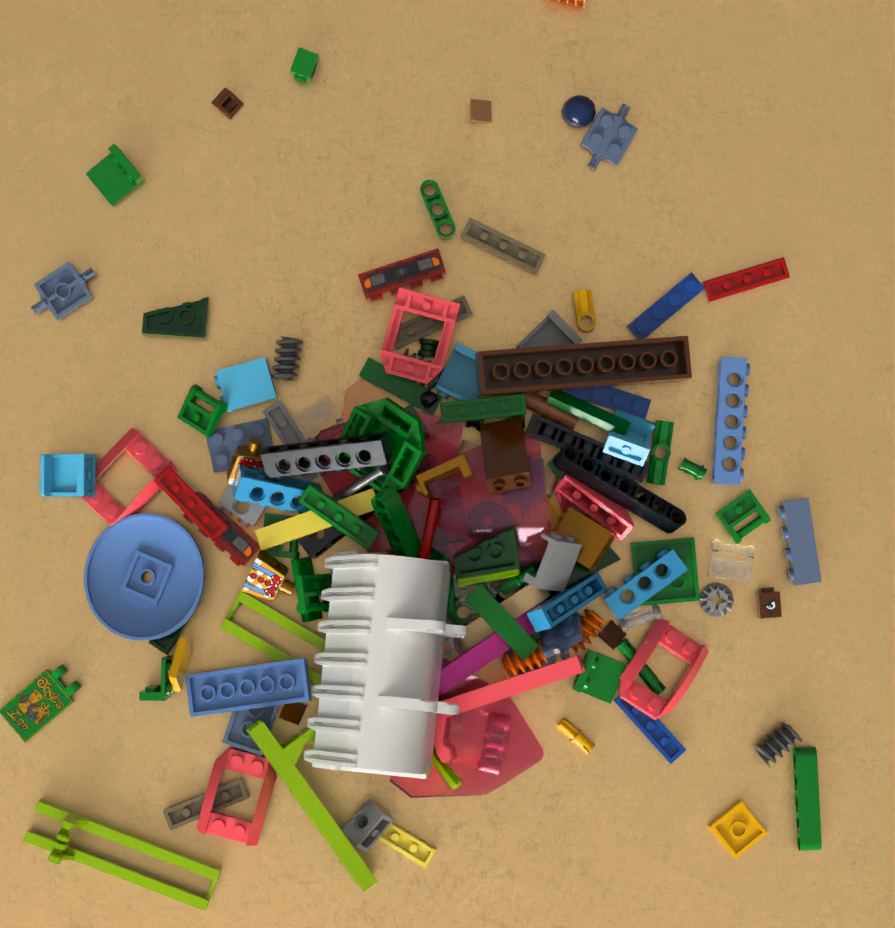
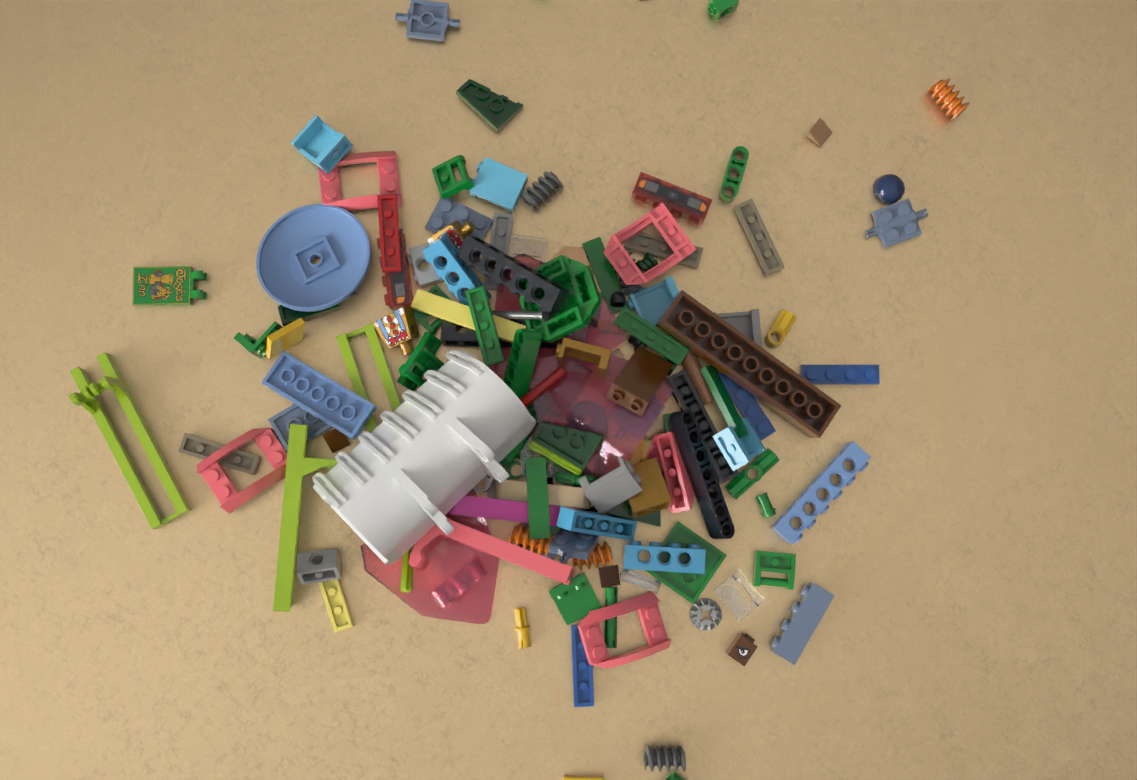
camera: 35 degrees right, 5 degrees down
red tile [703,257,790,302] -> none

